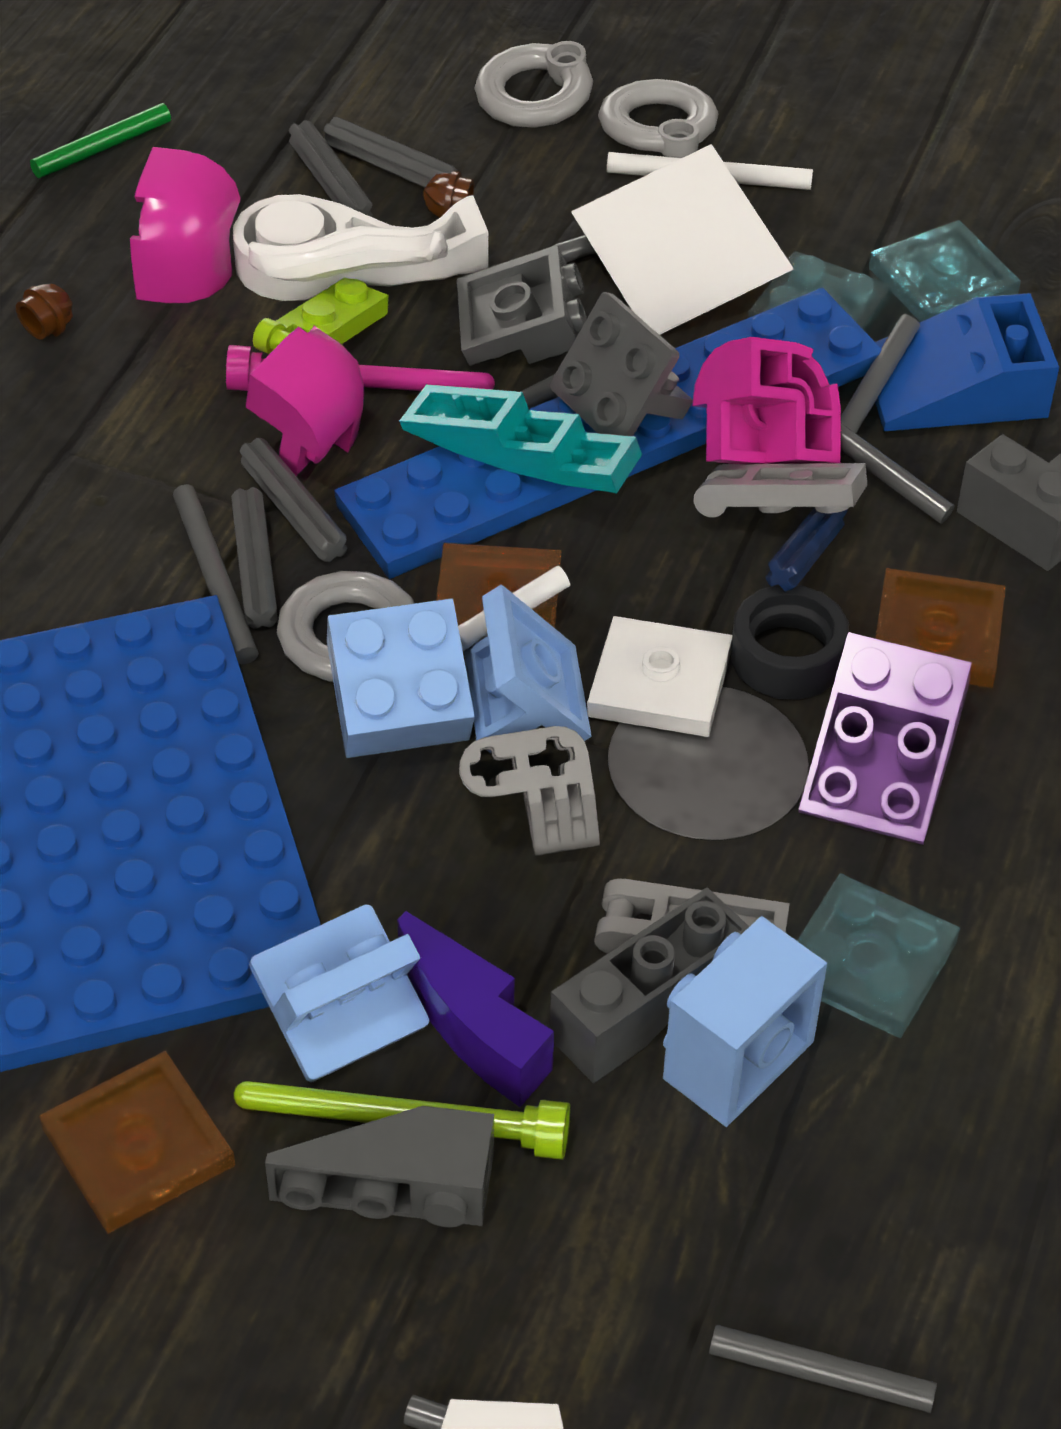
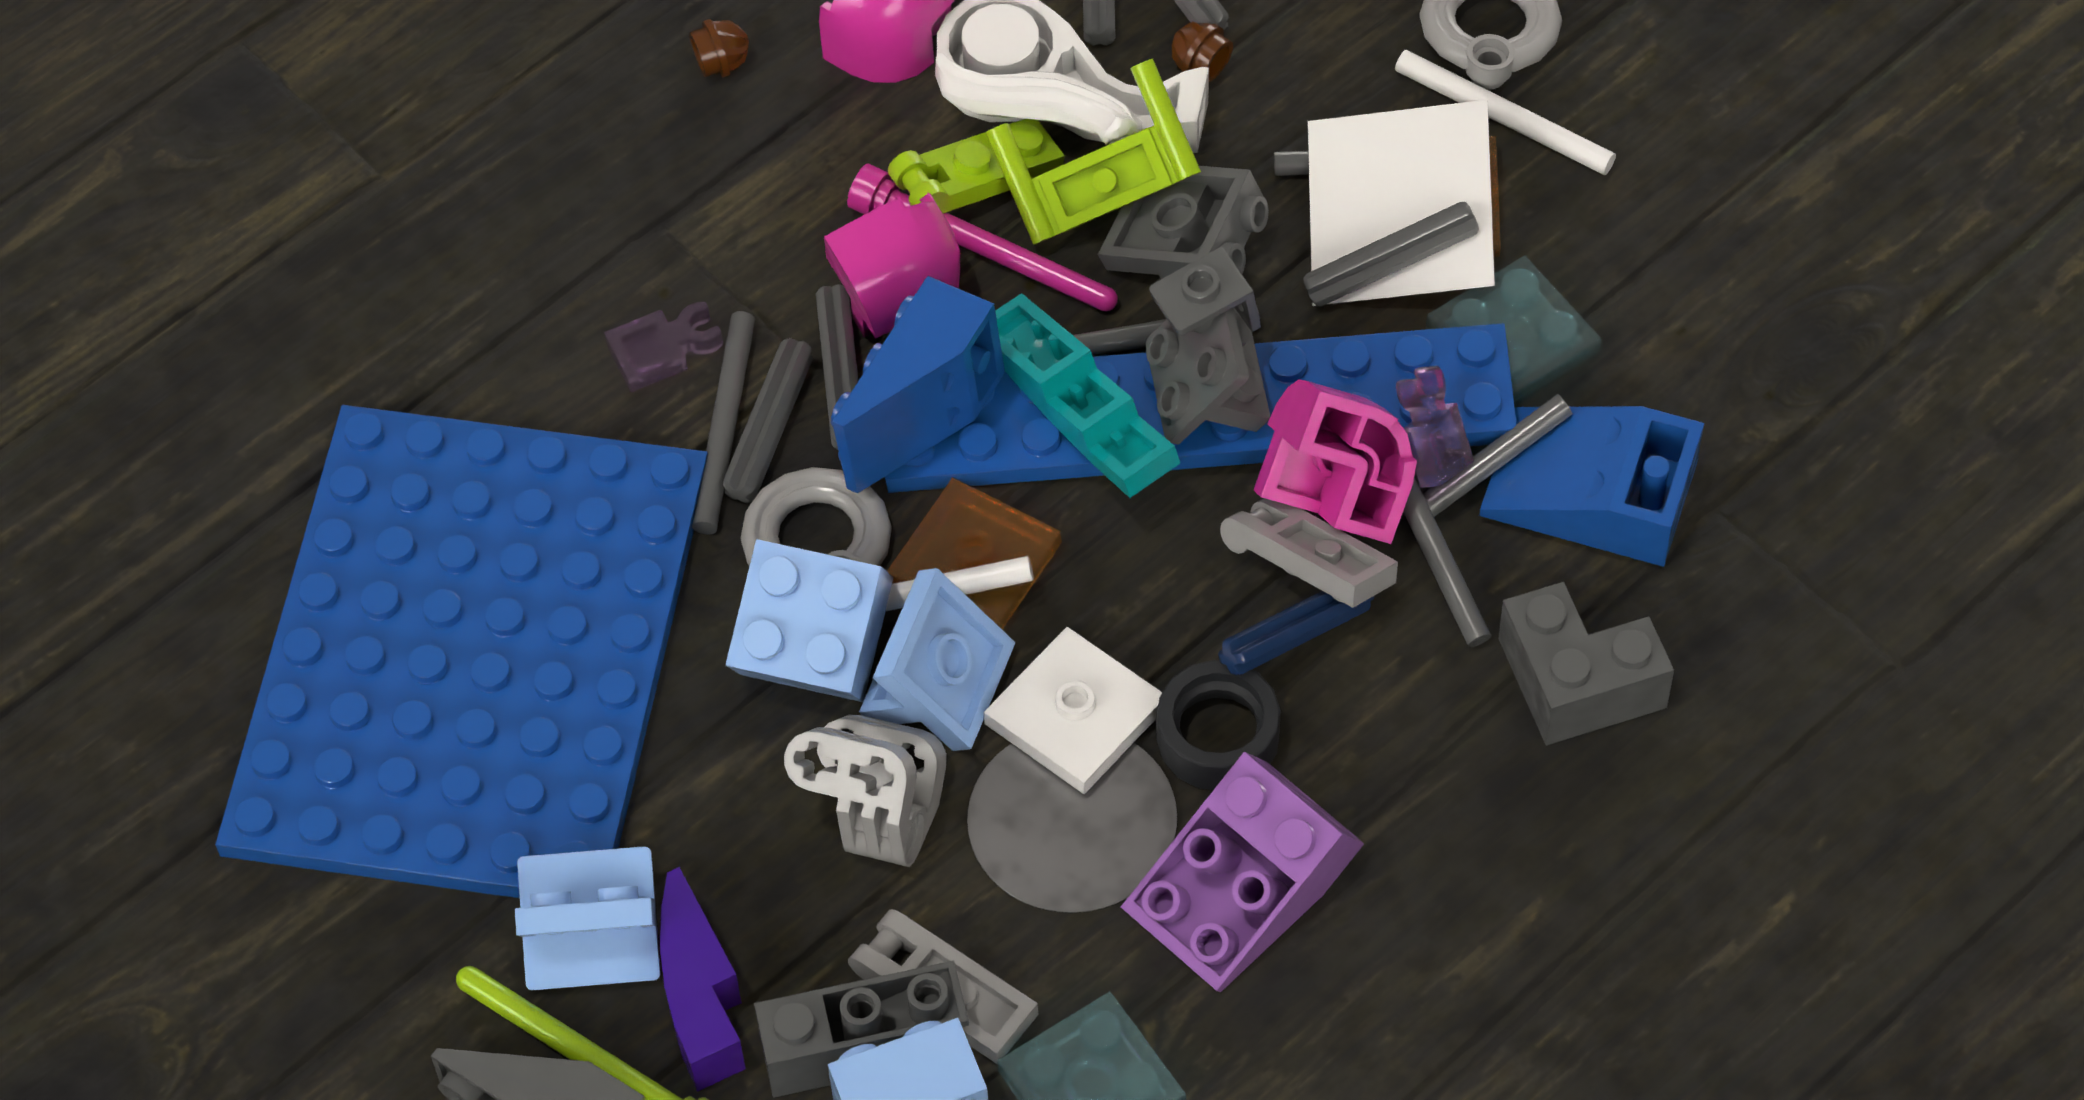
camera: 30 degrees right, 10 degrees up
clear orange plate [39,1051,235,1234] -> none
clear light blue plate [869,220,1021,322] -> none
clear orange plate [875,568,1006,688] -> none
none -> clear purple plate [604,302,723,392]
none -> blue slope [831,276,1005,493]
none -> lime plate [985,59,1201,245]
none -> dark grey bracket [1149,246,1261,335]
none -> dark grey axle [1303,202,1479,307]
none -> clear purple plate [1396,366,1474,488]

